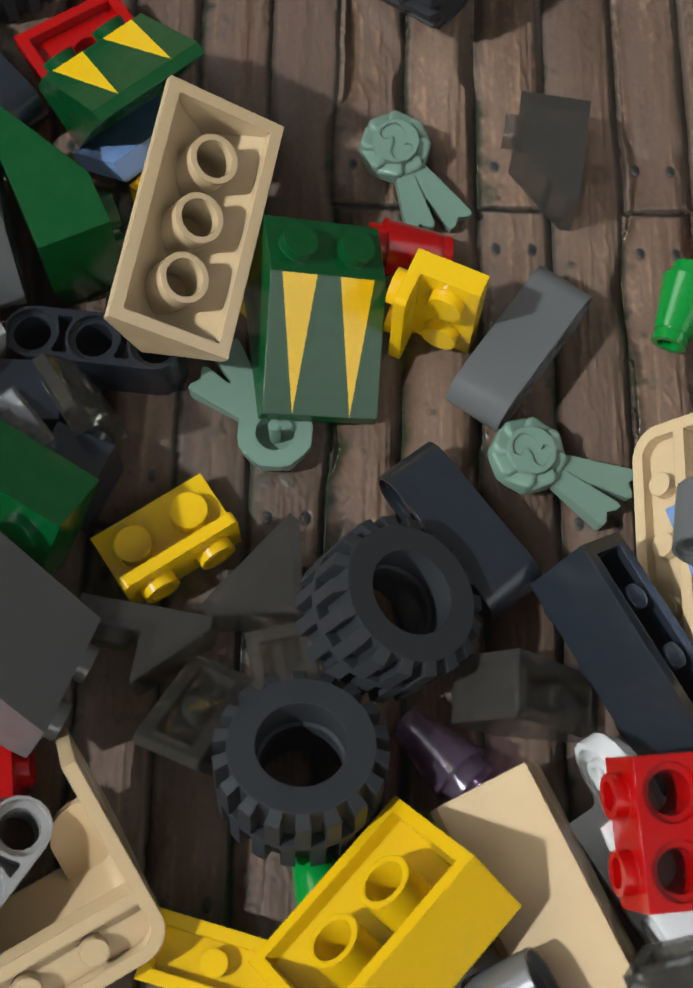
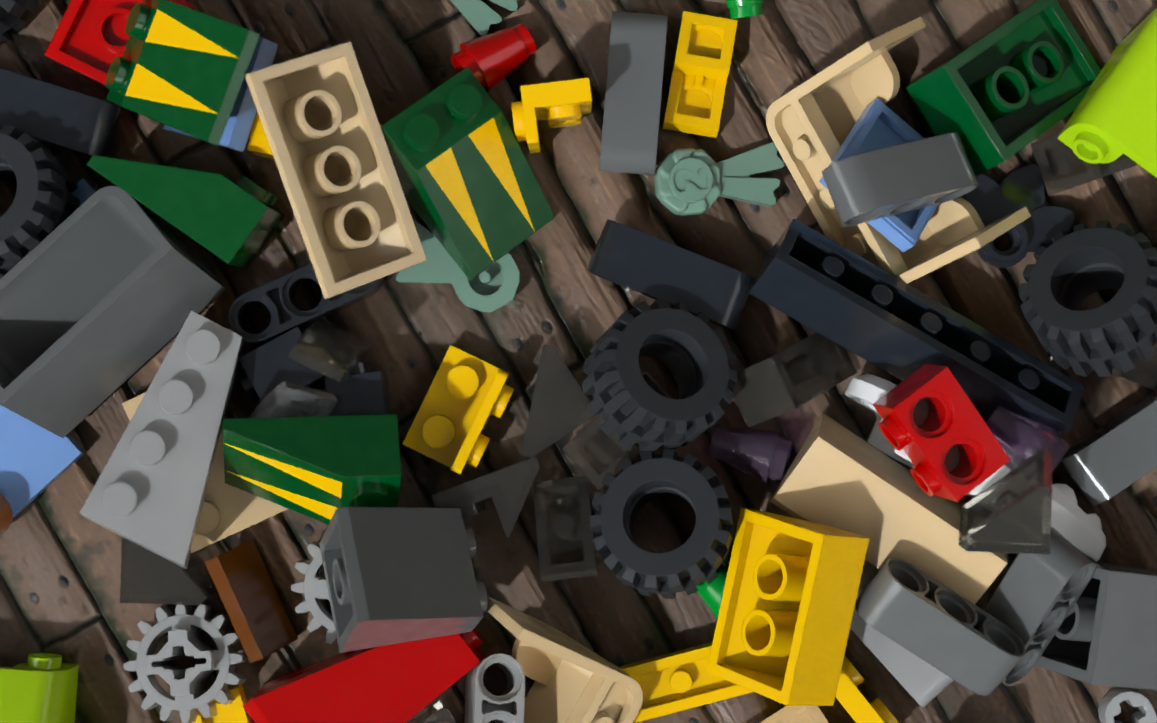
camera: 25 degrees left, 20 degrees up
none -> yellow slope [662,11,738,138]

